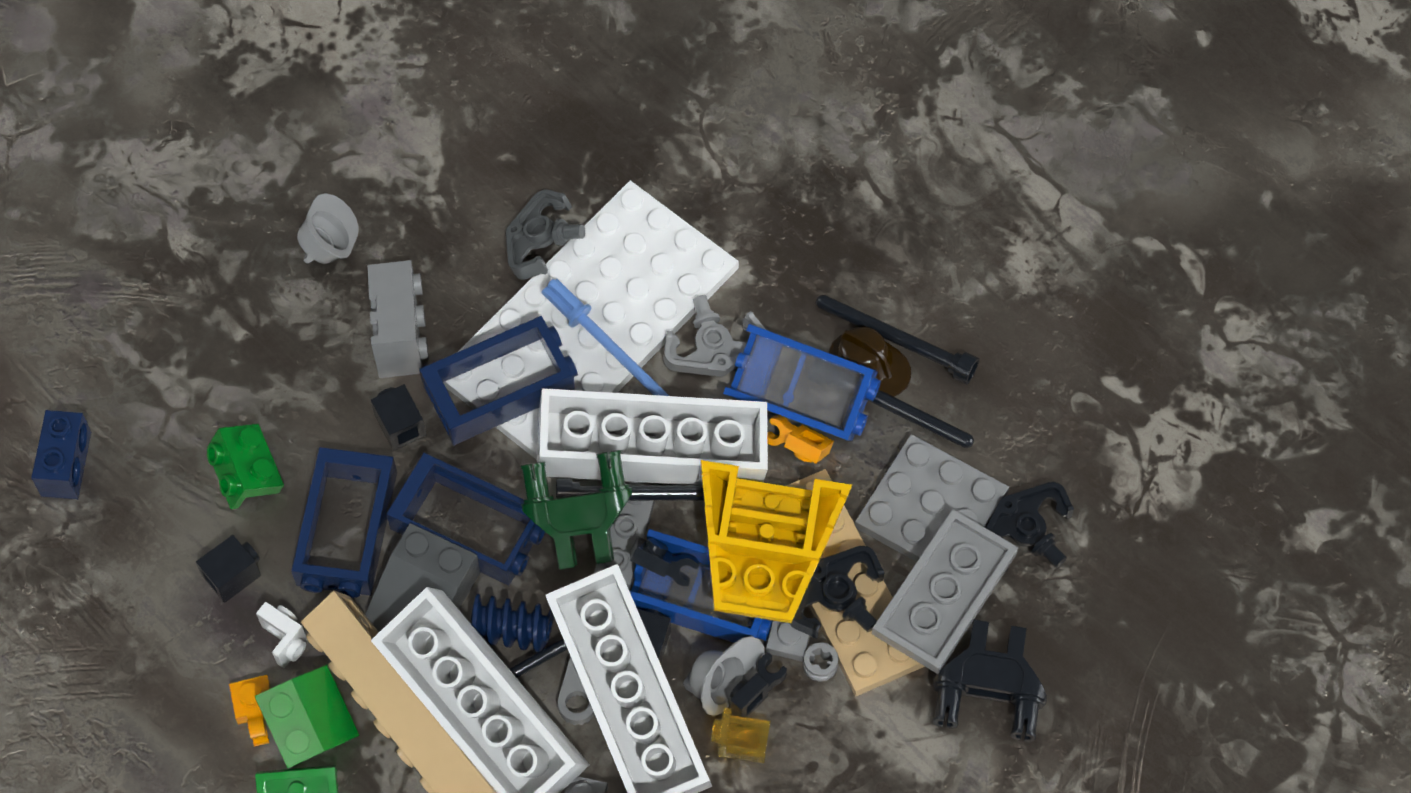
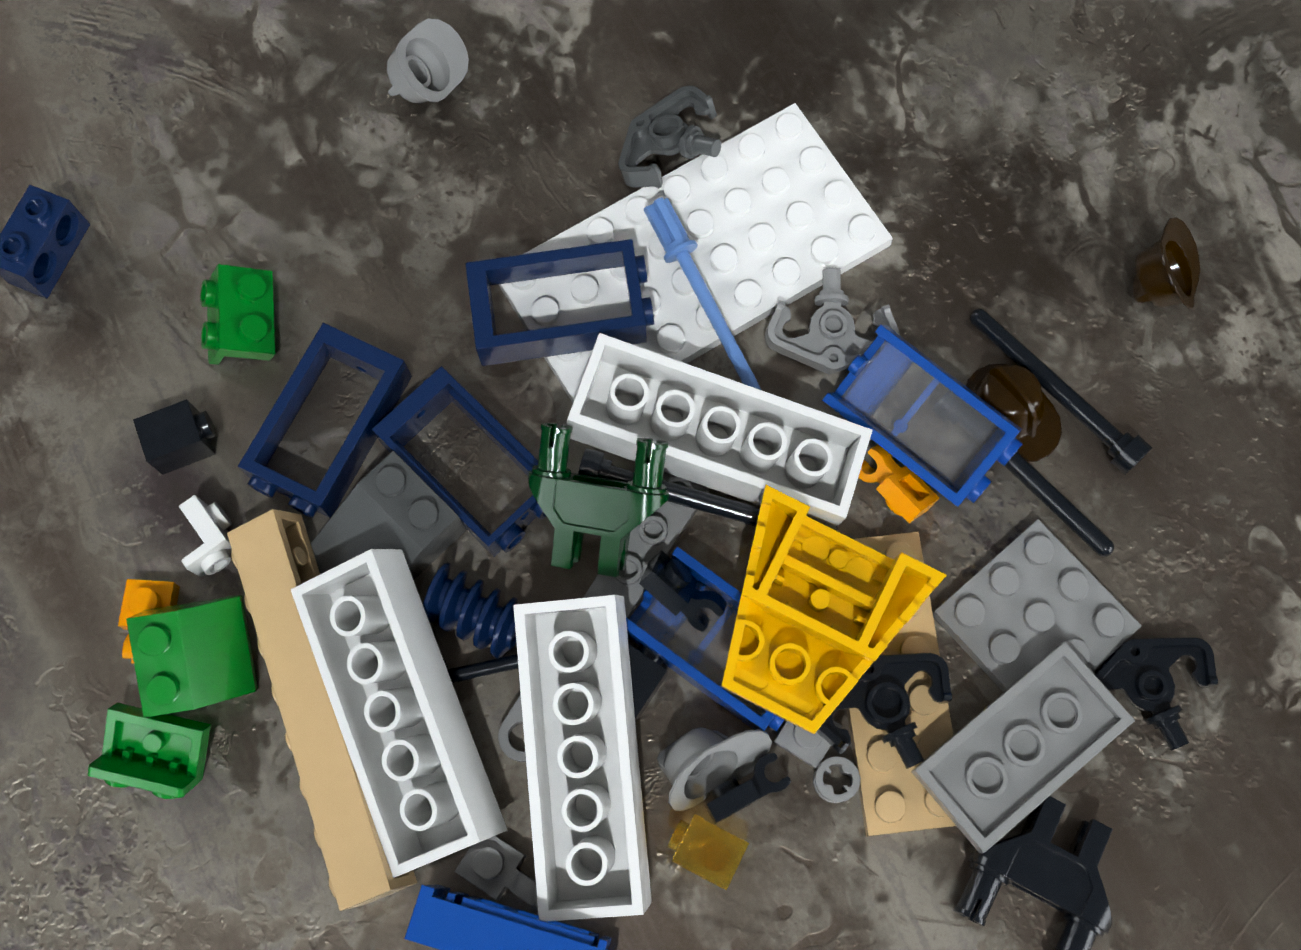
camera: 20 degrees right, 10 degrees up
light grey wedge [367,260,429,378] -> none
black brick [371,384,427,451] -> none
none -> dark brown piece [1133,217,1200,309]

